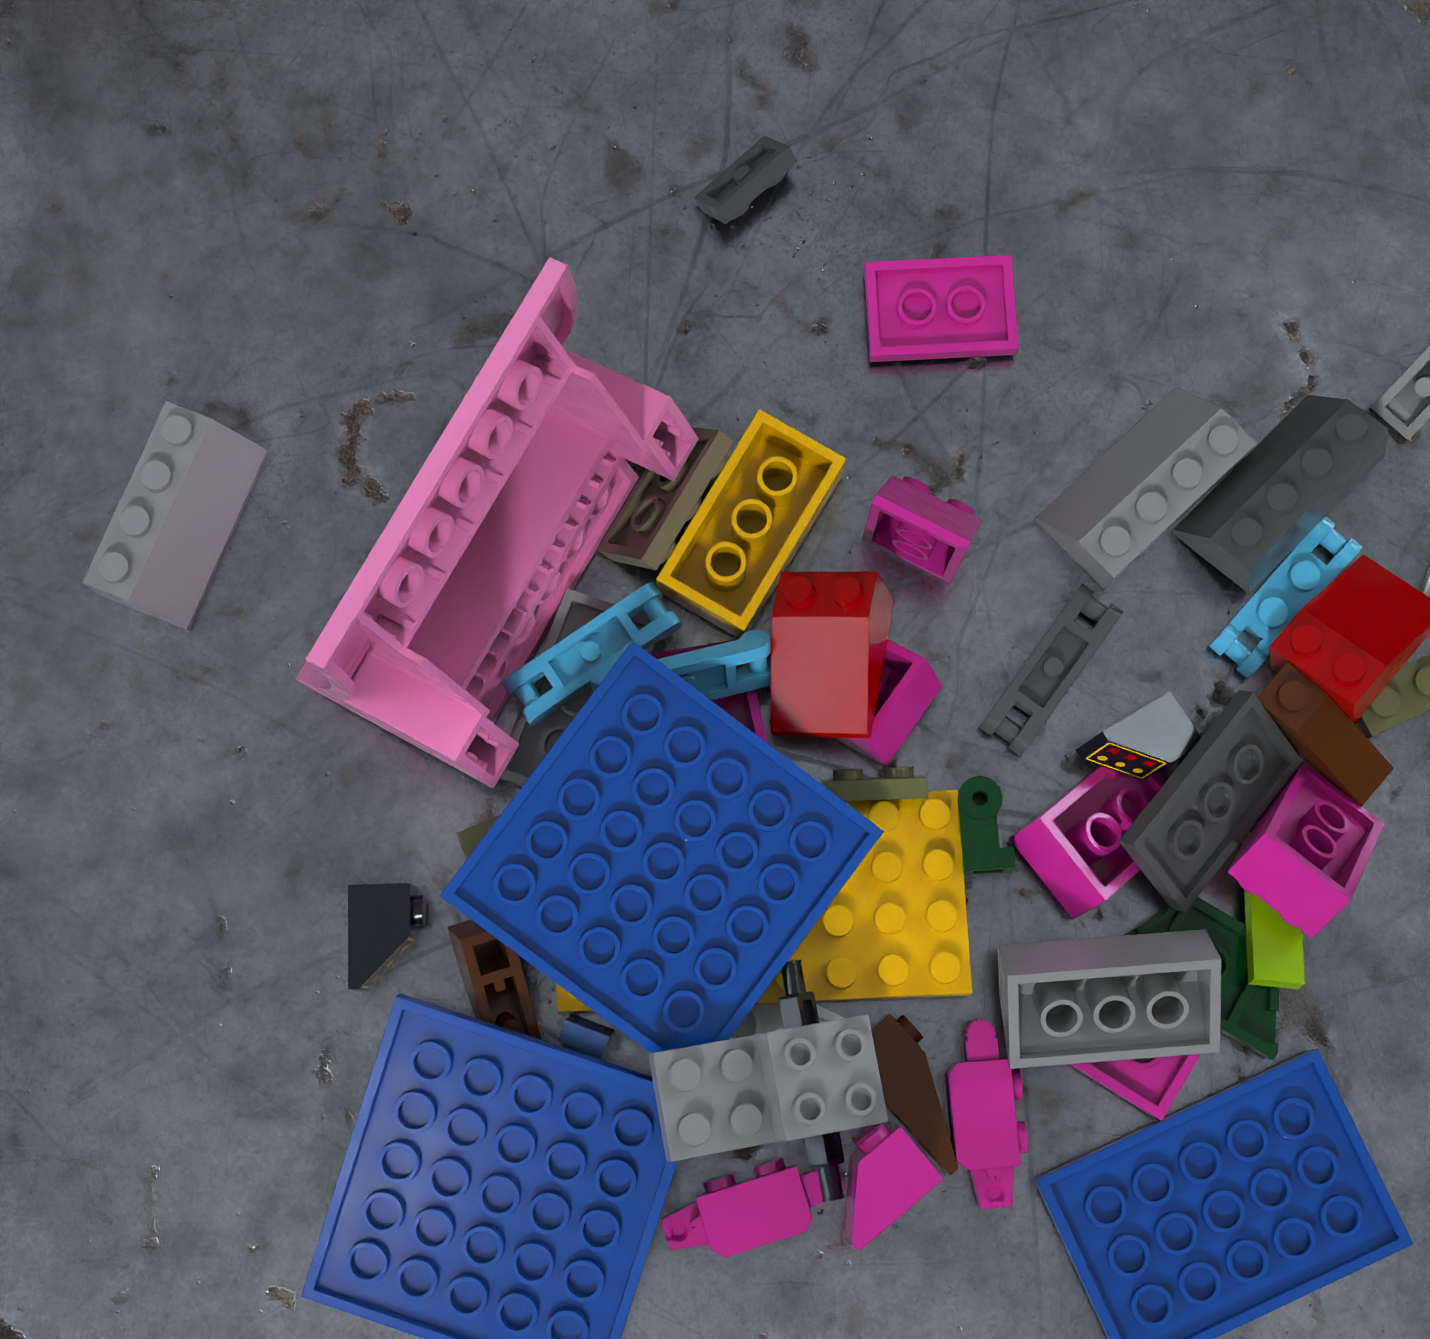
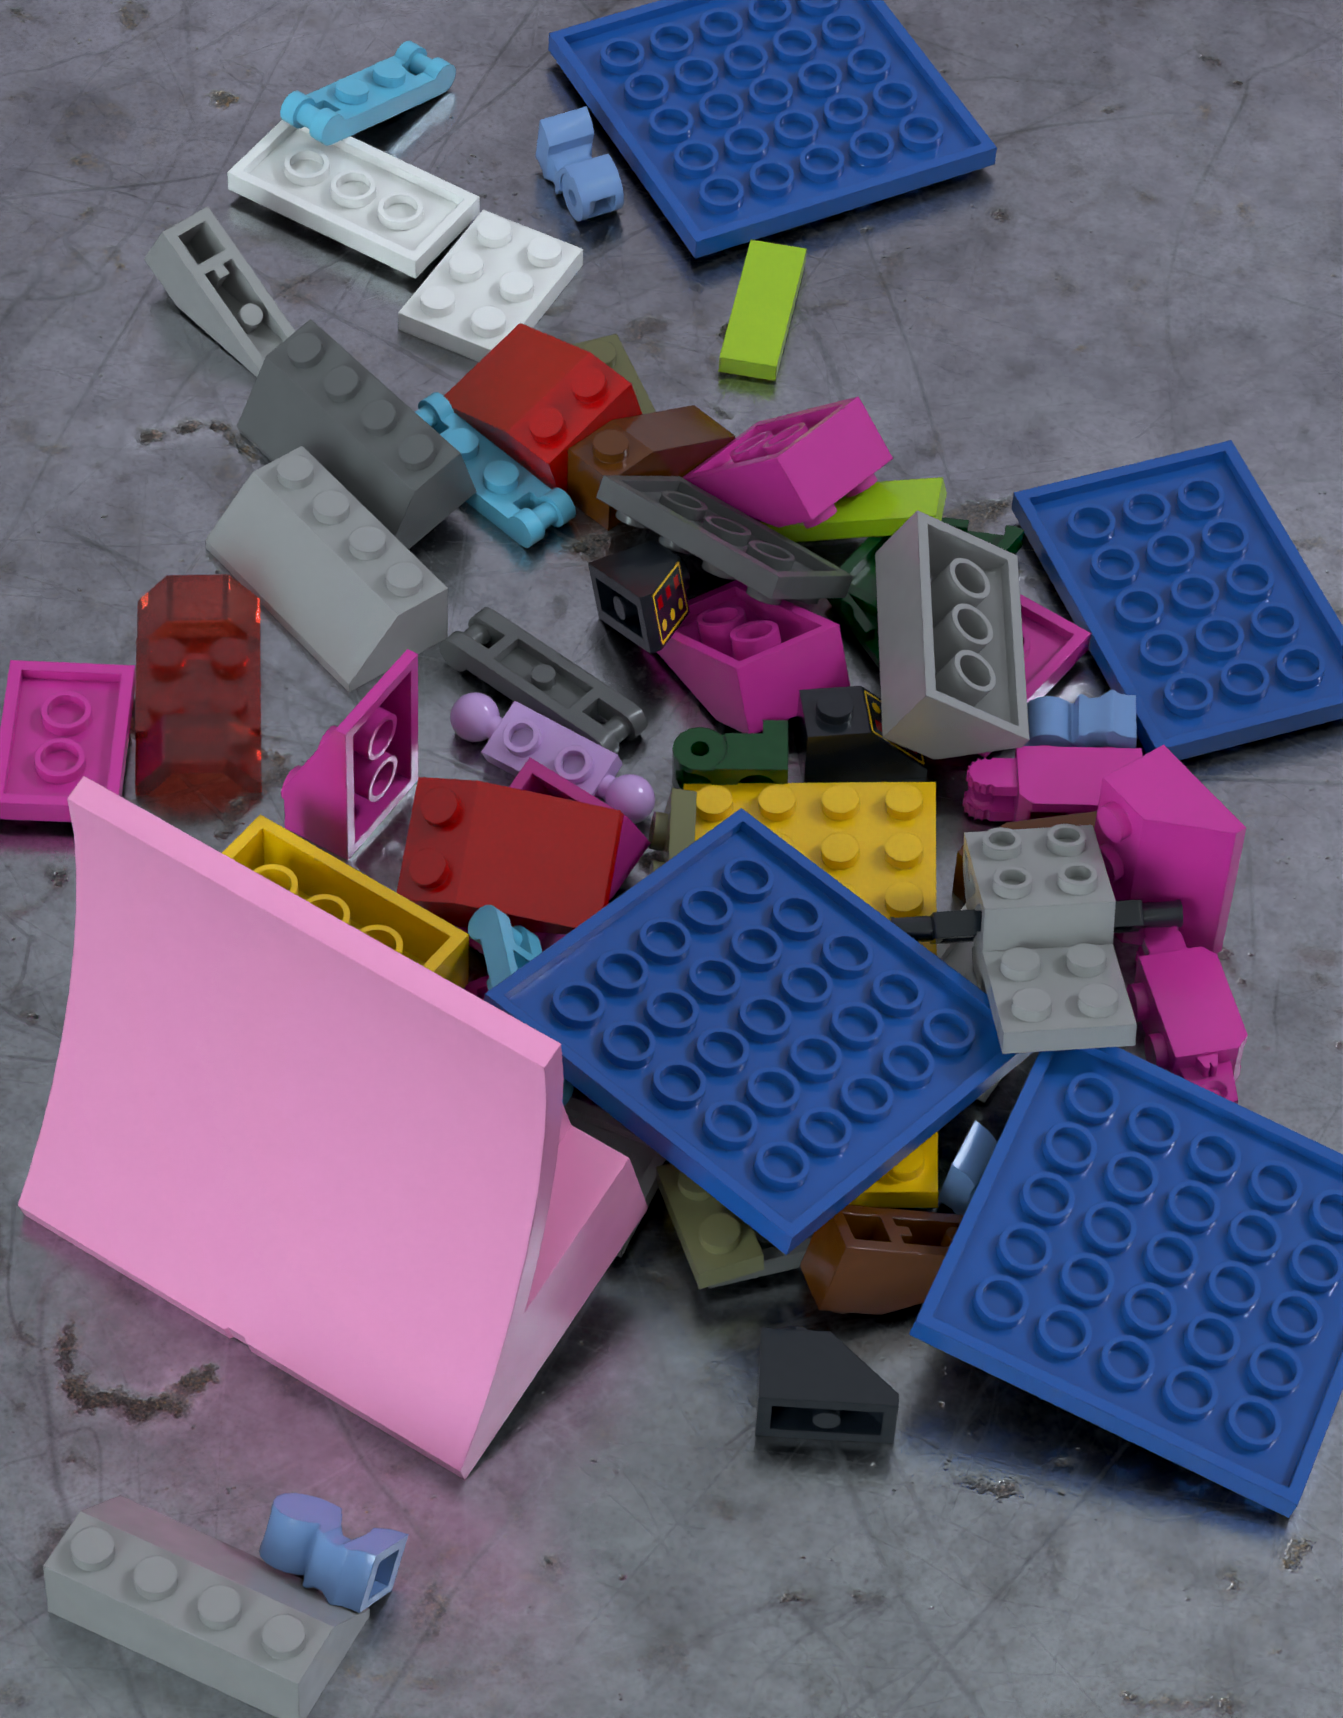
camera: 90 degrees left, 30 degrees down
none -> clear red piece [135,574,262,795]
none -> medium blue leg [259,1493,409,1613]
none -> lavender plate [450,692,655,824]
none -> black slope [795,686,928,783]
none -> medium blue leg [1024,690,1137,748]

